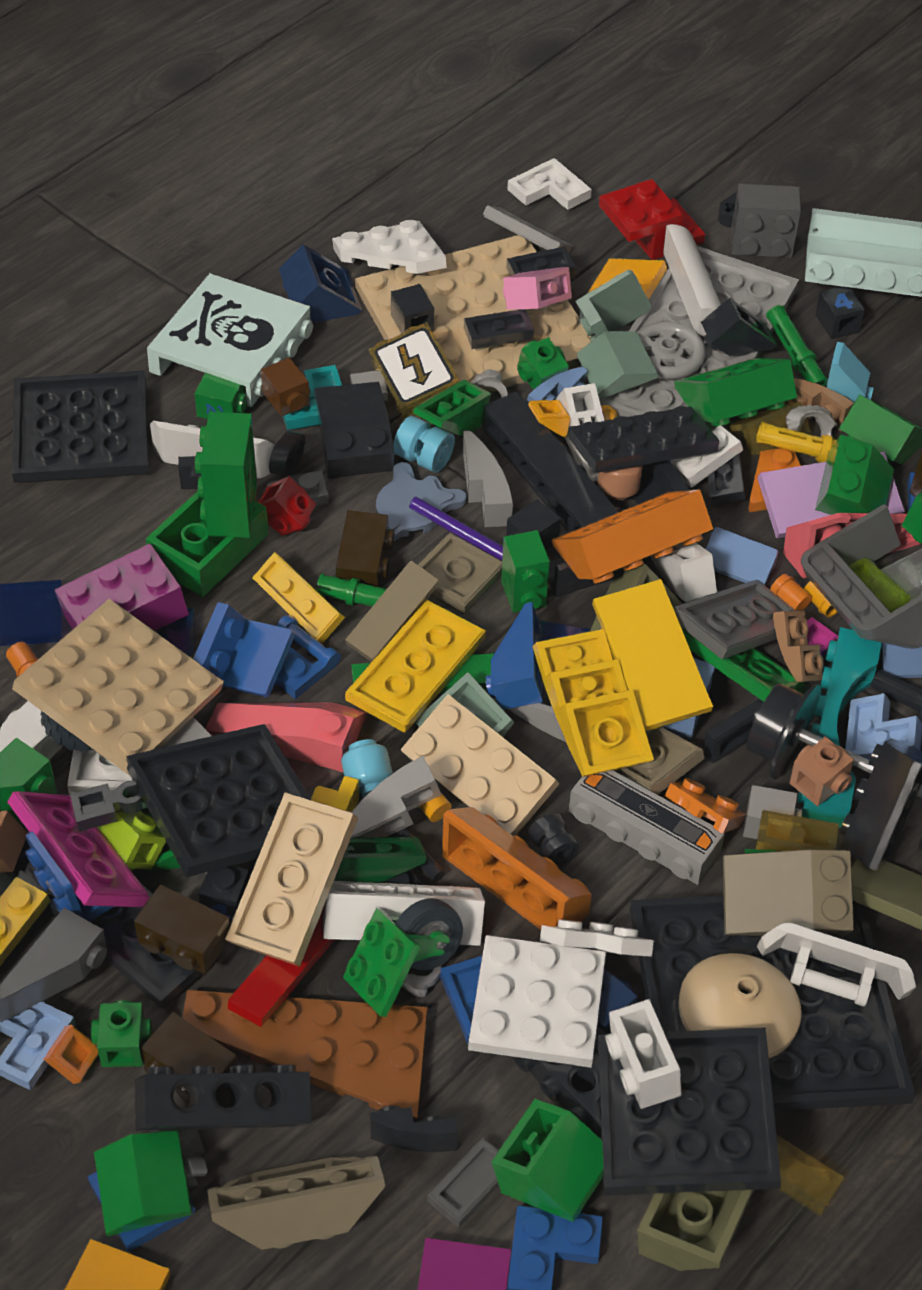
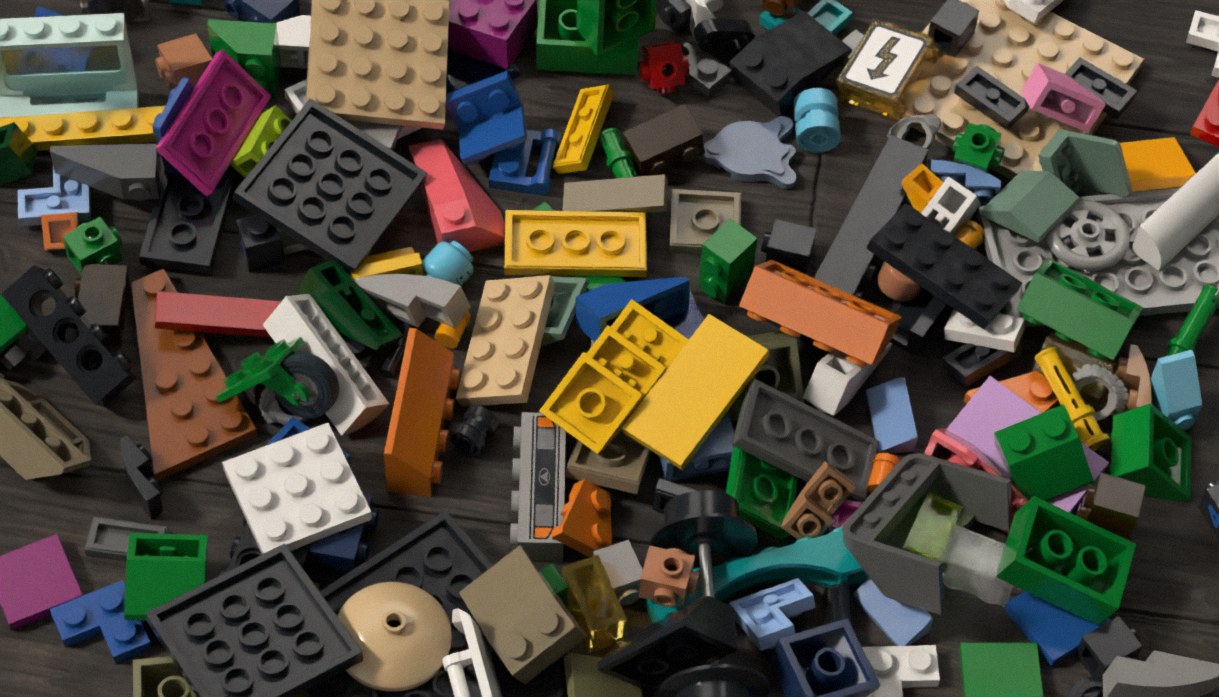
camera: 55 degrees right, 5 degrees up
black plate [70,781,143,832] -> none
dark brown brick [134,885,230,974] -> none
tan plate [225,793,358,966] -> none
dark purple bar [409,496,503,561] -> none
green slope [413,379,491,436] -> none
light grey slope [463,431,513,527] -> none
light grey tile [483,205,573,253] -> none
white plate [540,919,654,956] -> none
white brick [605,999,681,1109] -> none
black slope [701,298,777,356] -> none

